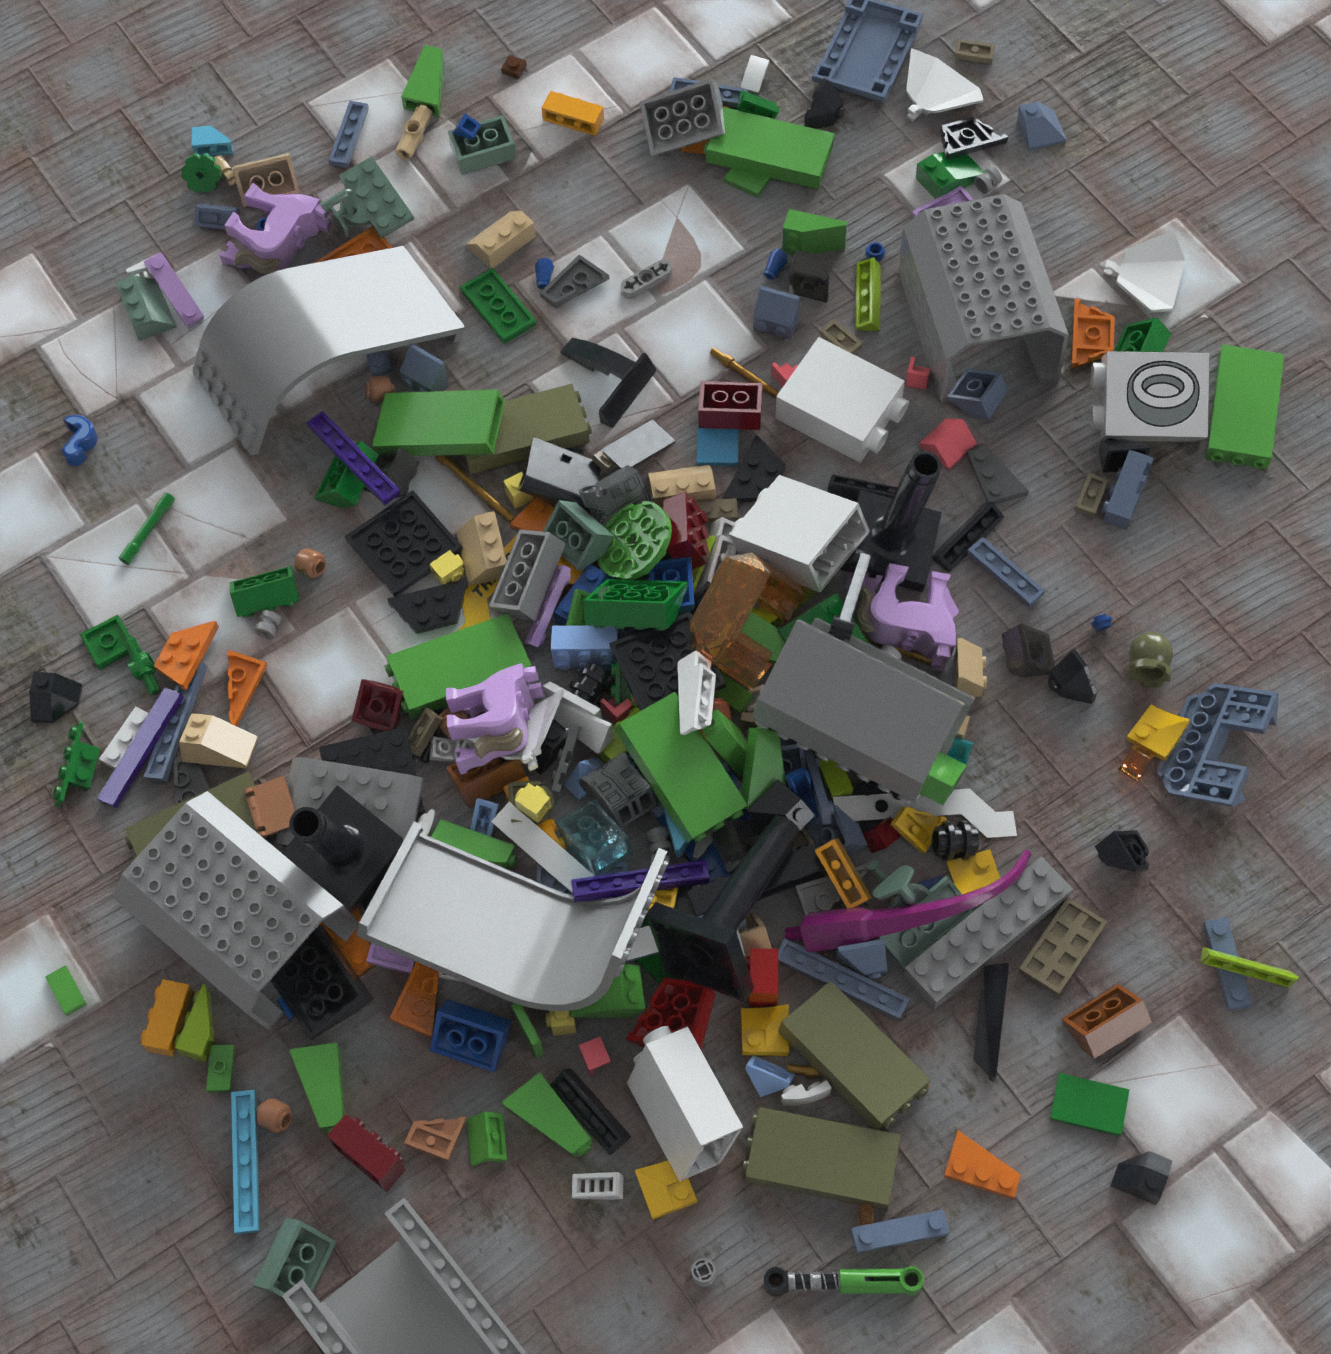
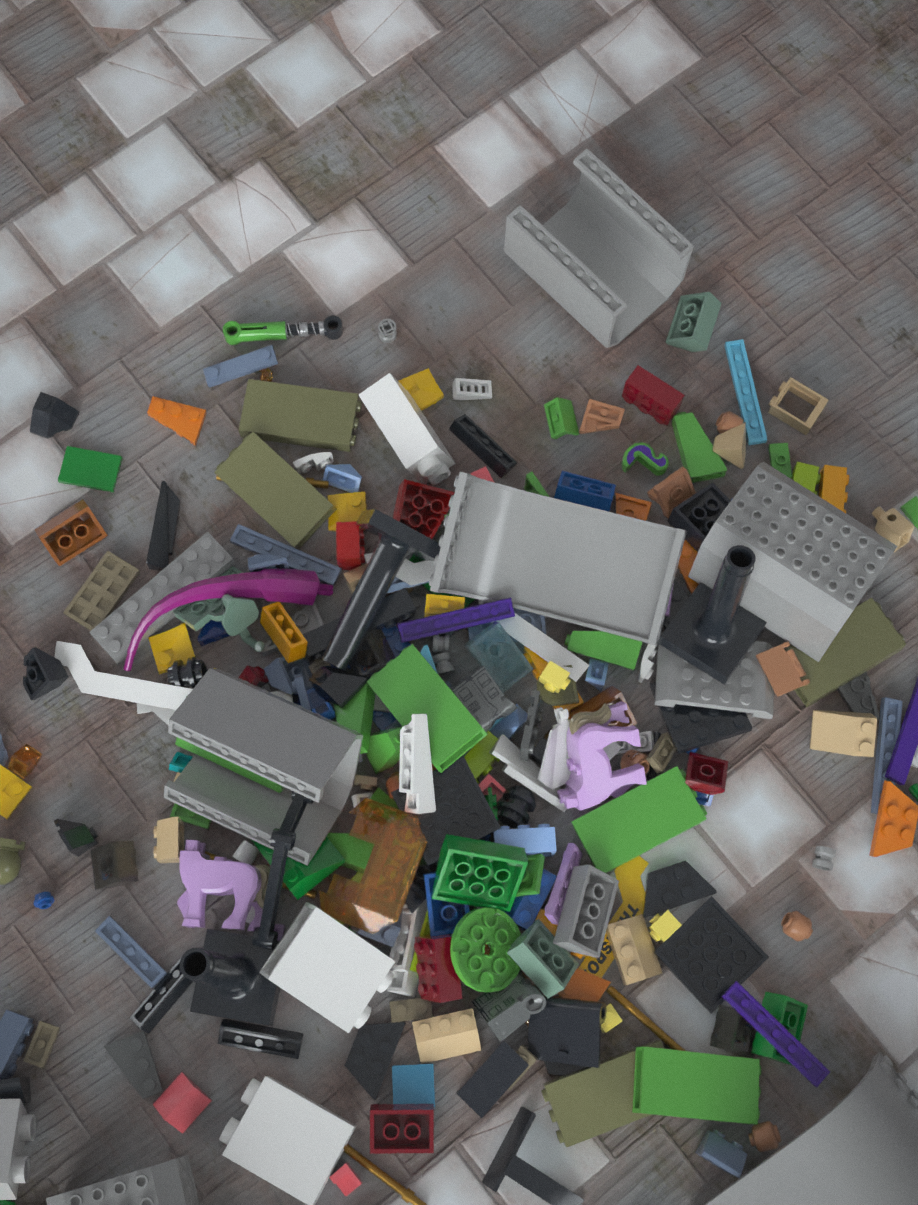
camera: 170 degrees right, 10 degrees up
orange wing [227,650,268,727] -> none
green slope [230,566,300,618] -> none
bright green slope [502,1072,594,1157] -> none
coral panel [906,357,930,390] -> none
sand blue slope [947,368,1008,420] -> none
none -> white sticker [54,641,193,710]
none -> bright green animal [621,442,669,476]
none -> nougat bracket [647,467,696,518]
none -> tan slope [713,422,746,469]
none -> tan window [768,377,829,435]
none -> tan torso [872,506,915,552]

